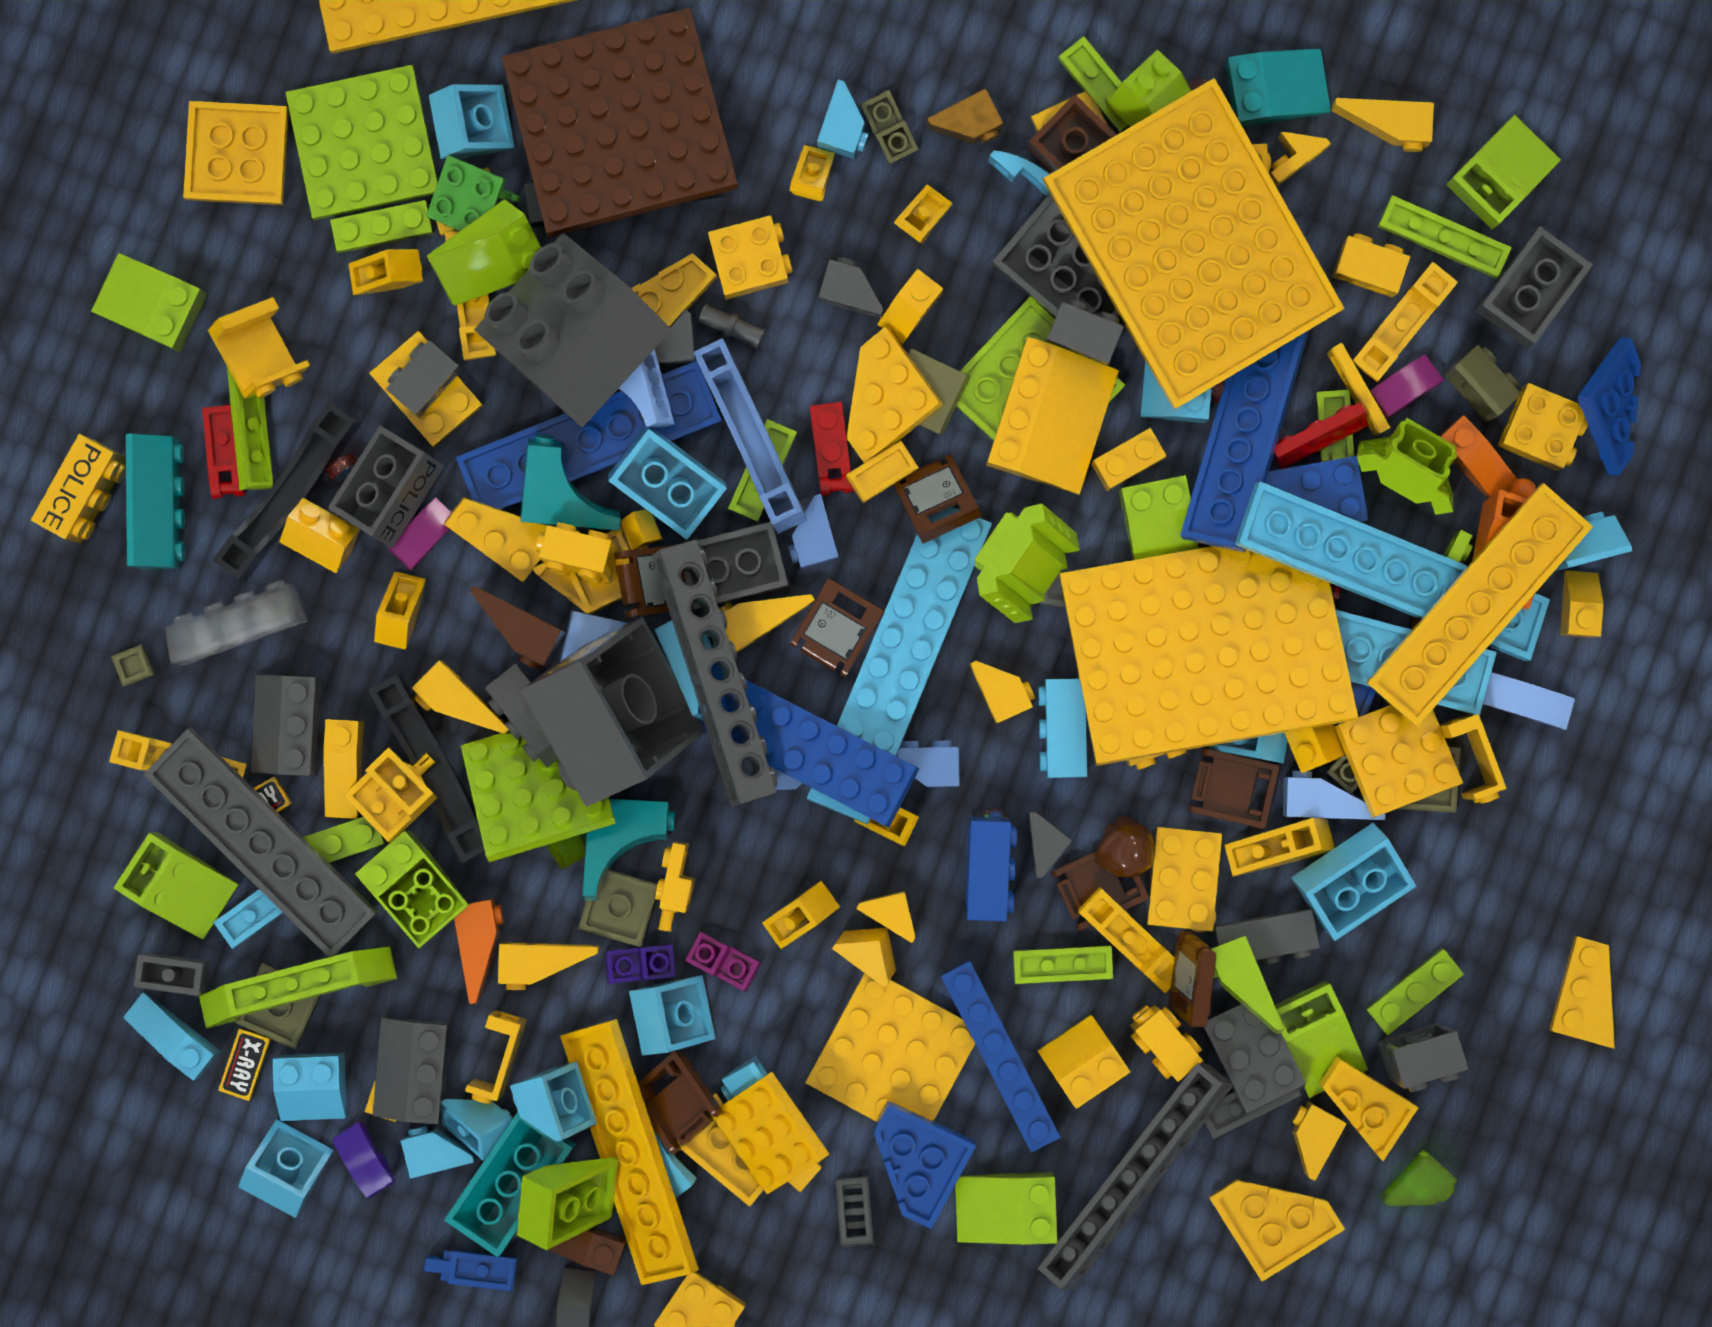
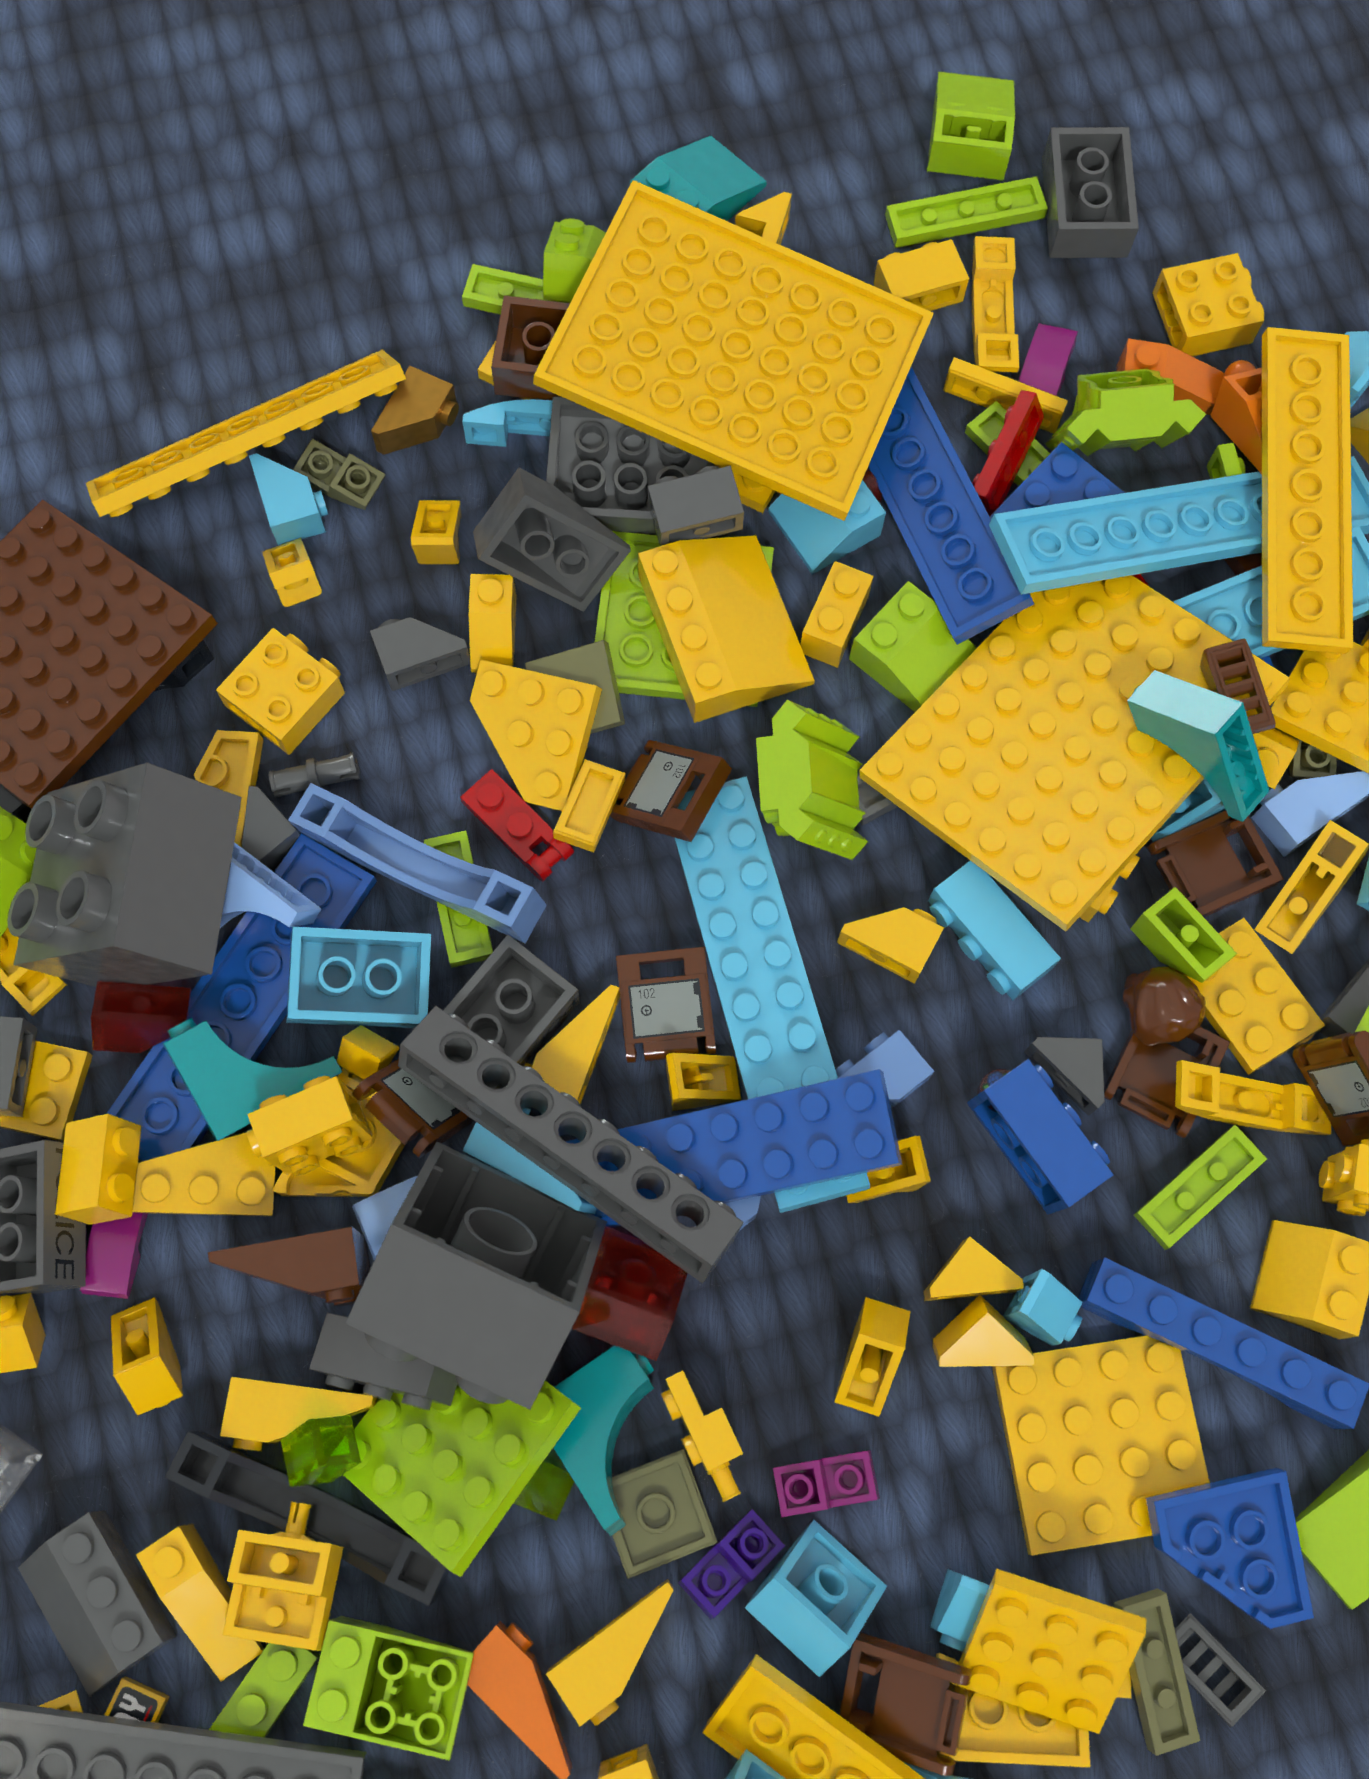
camera: 45 degrees left, 15 degrees down
medium blue slope [788,494,839,569] -> none
yellow slope [1331,98,1434,152] -> none
olive slope [1443,345,1521,422] -> none
blue plate [1577,337,1641,475] -> none
none -> yellow brick [55,1114,142,1225]
none -> yellow plate [86,350,406,517]
none -> clear red slope [91,981,191,1053]
none -> clear neon green brick [281,1415,361,1487]
none -> dark grey slope [473,467,631,612]
none -> clear red brick [571,1226,688,1361]
none -> yellow slope [666,1053,741,1111]
none -> medium azure slope [1003,1269,1083,1346]
none -> olive plate [1114,1588,1200,1756]
none -> teal arch [1127,670,1269,822]
none -> lime slope [1130,887,1237,983]
none -> reddish brown slope [1200,639,1276,734]

